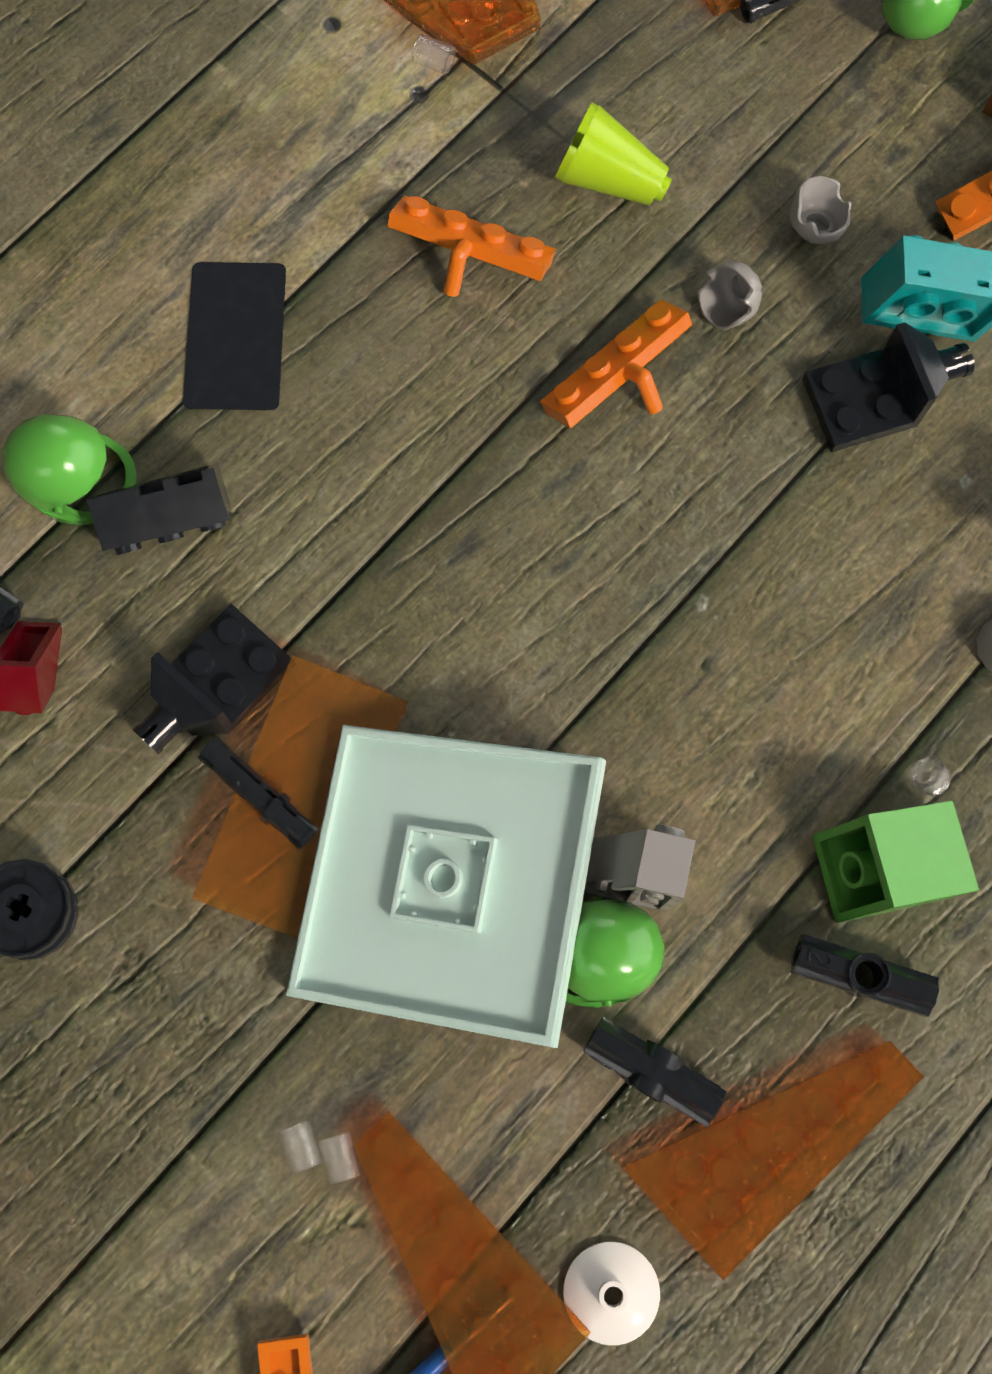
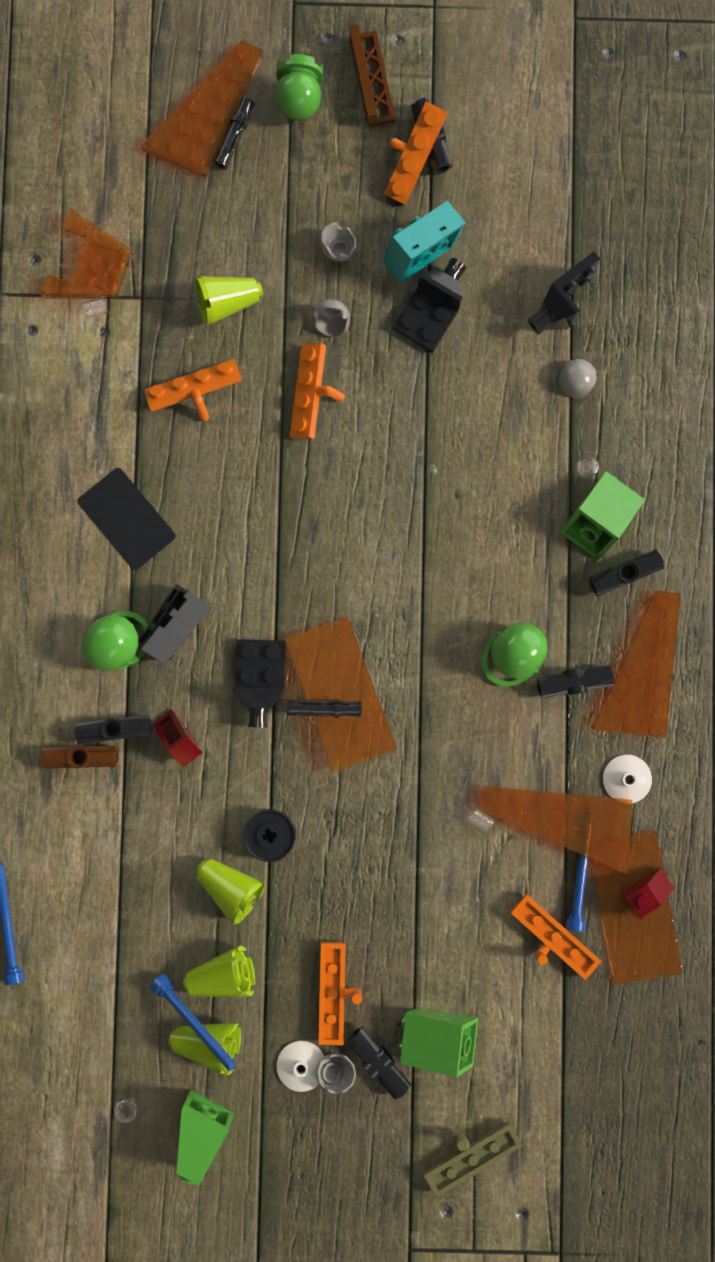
camera: 40 degrees left, 10 degrees up
clear hinge [277,1121,323,1175] -> none
light aqua tile [286,725,606,1048] -> none
light grey wedge [584,825,696,912] -> none

